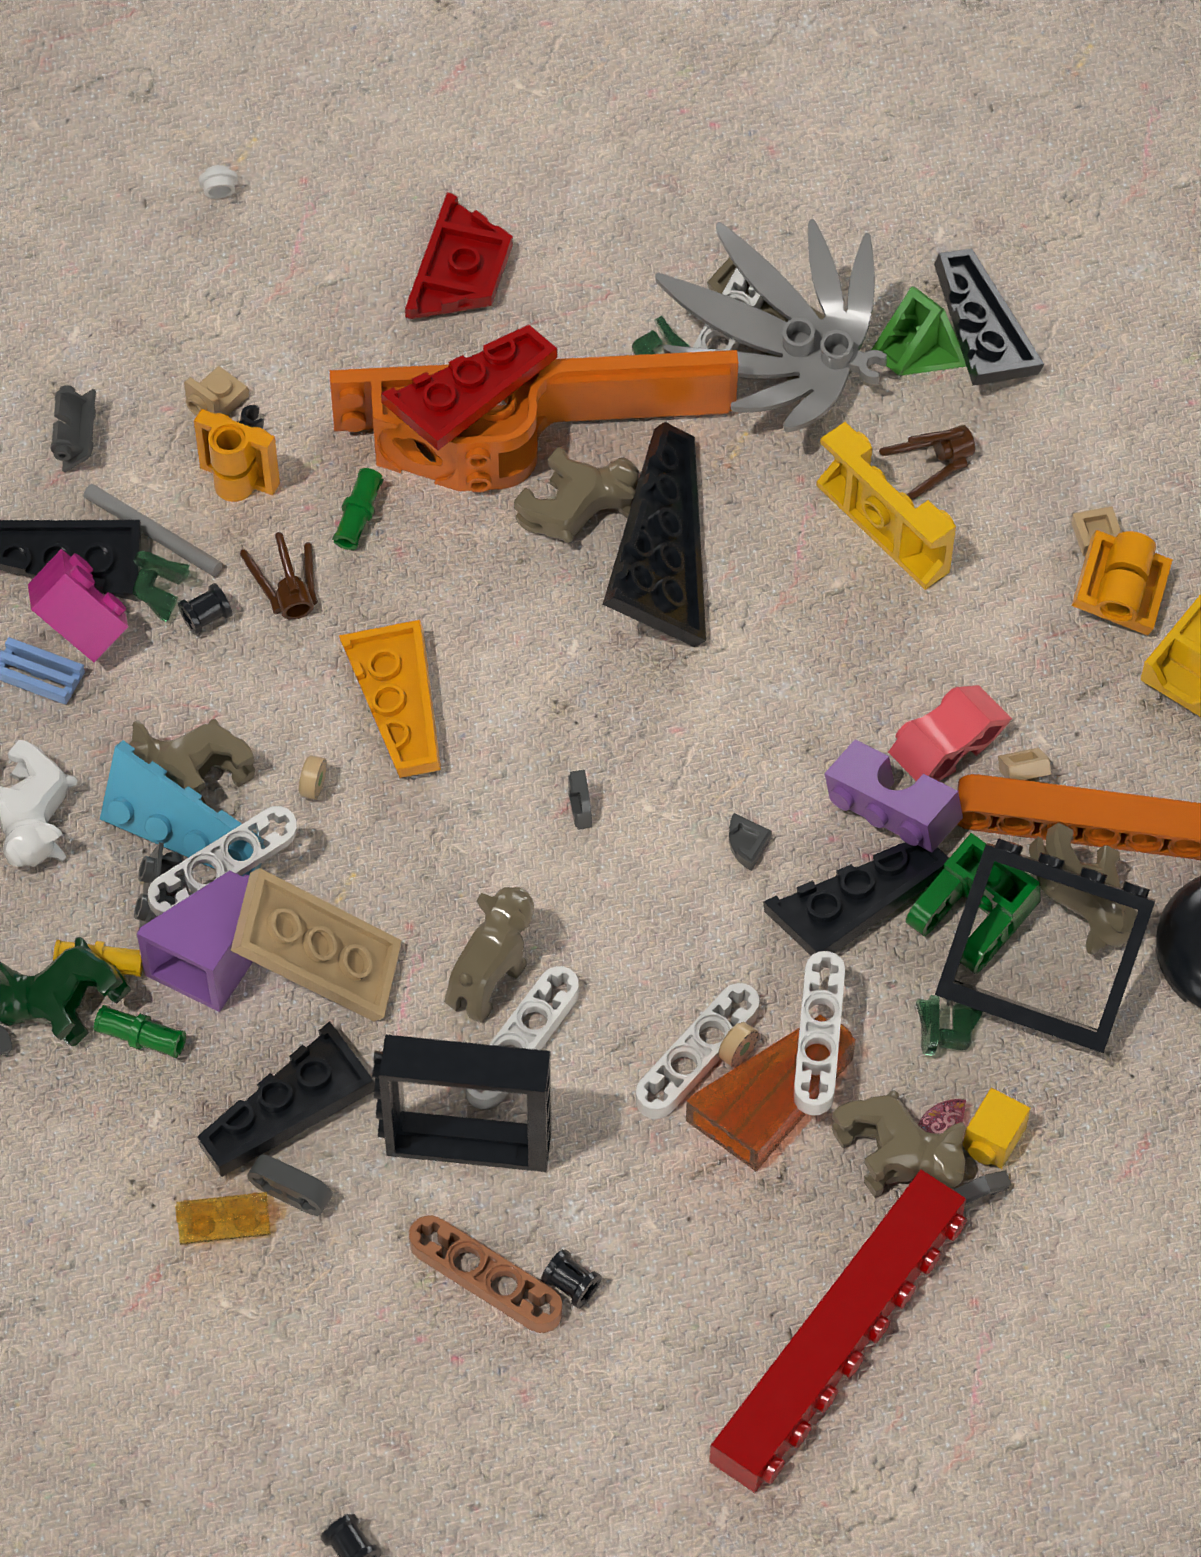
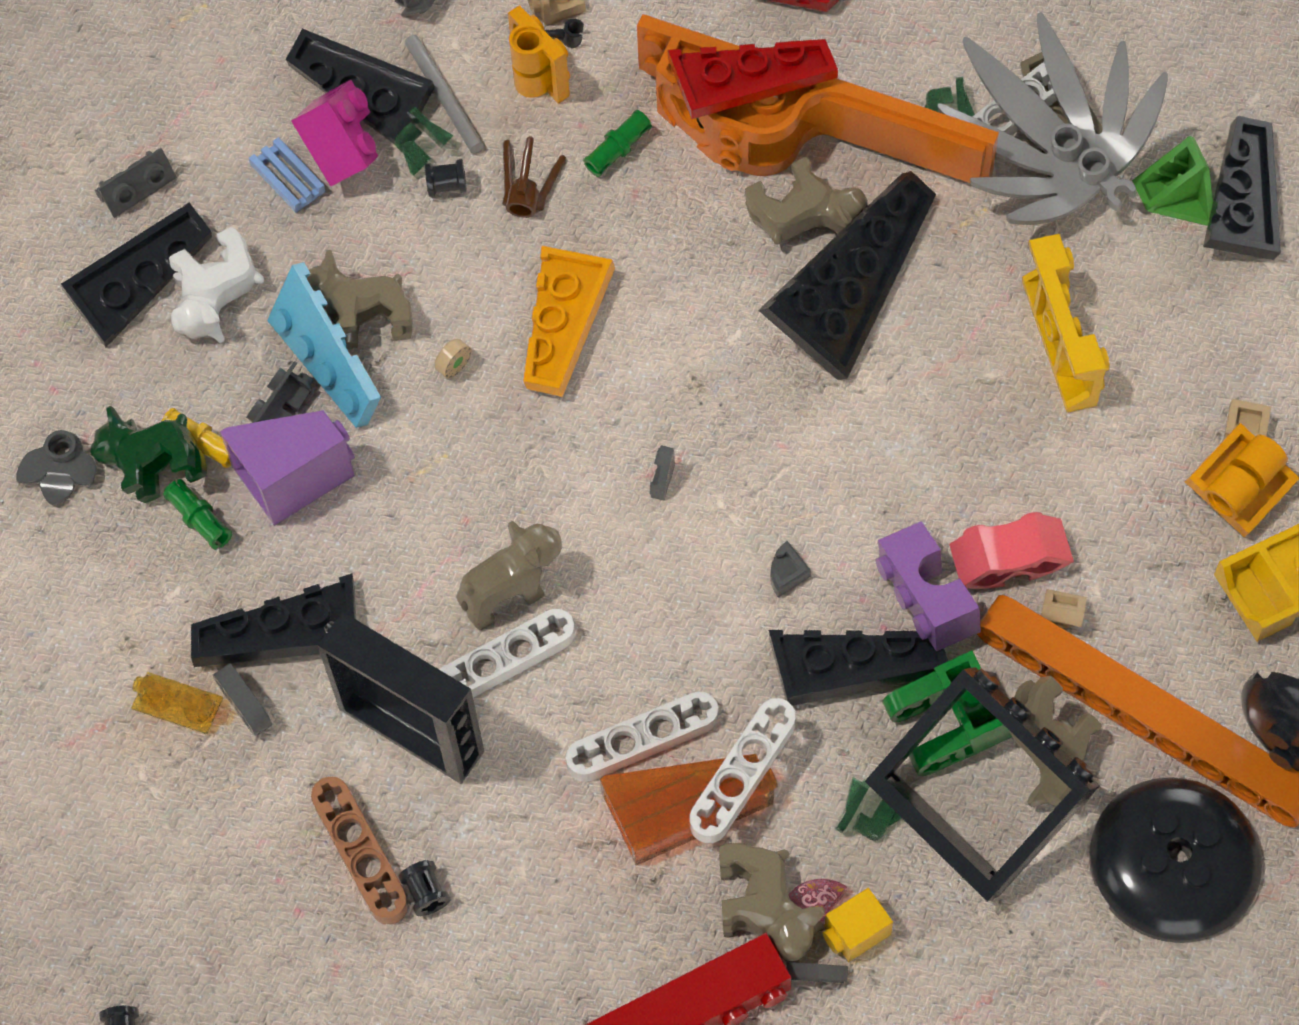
camera: 30 degrees right, 5 degrees up
white beam [148,806,297,916] -> none
tan plate [231,868,402,1022] -> none
tan tile [719,1022,759,1068] -> none
reddish brown plant [879,425,975,500] -> none

